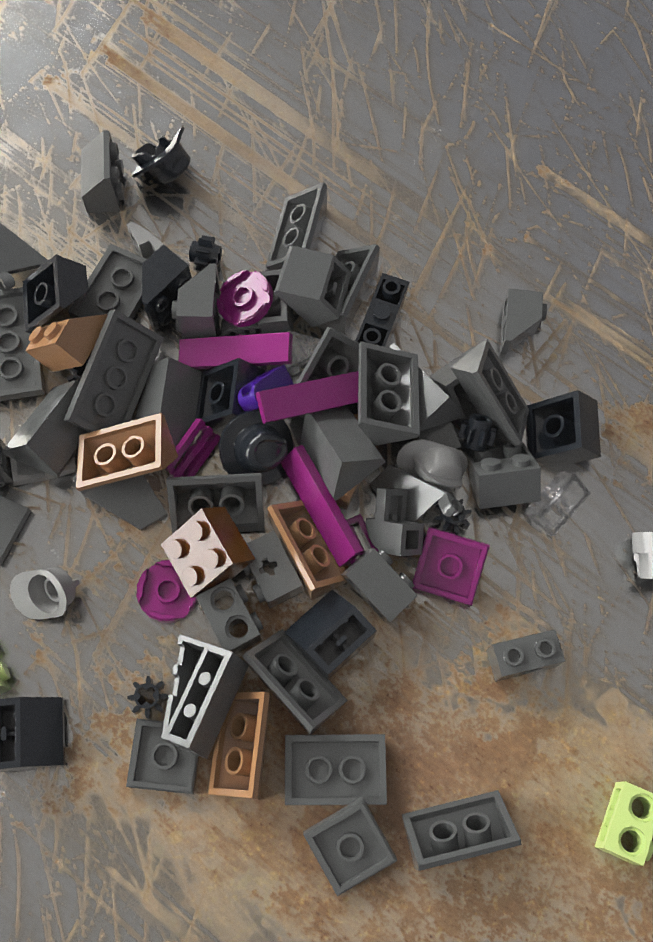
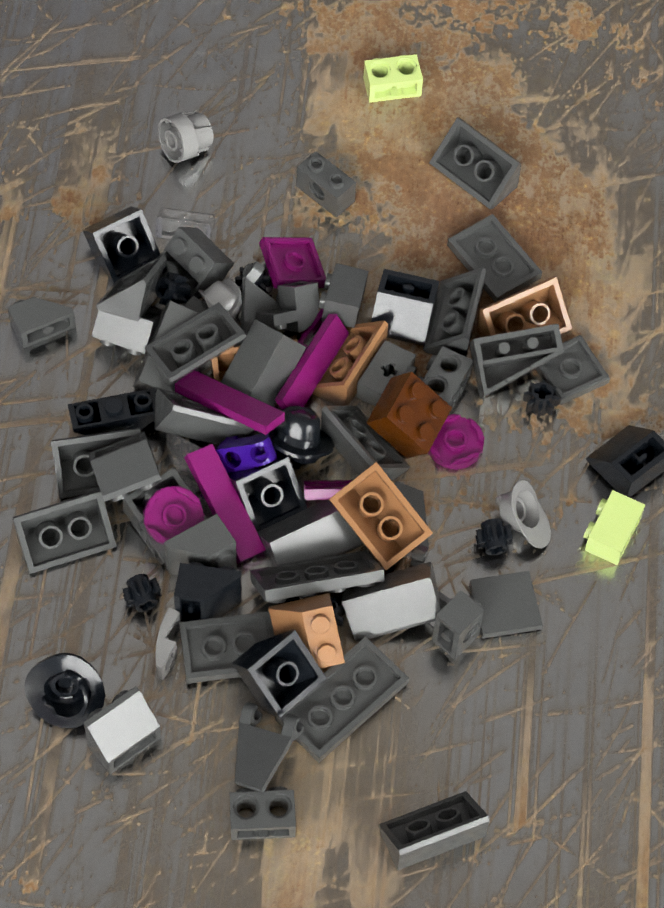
camera: 125 degrees left, 10 degrees down
dark grey tile [303,796,397,896] -> none
none -> black gear [475,518,513,555]

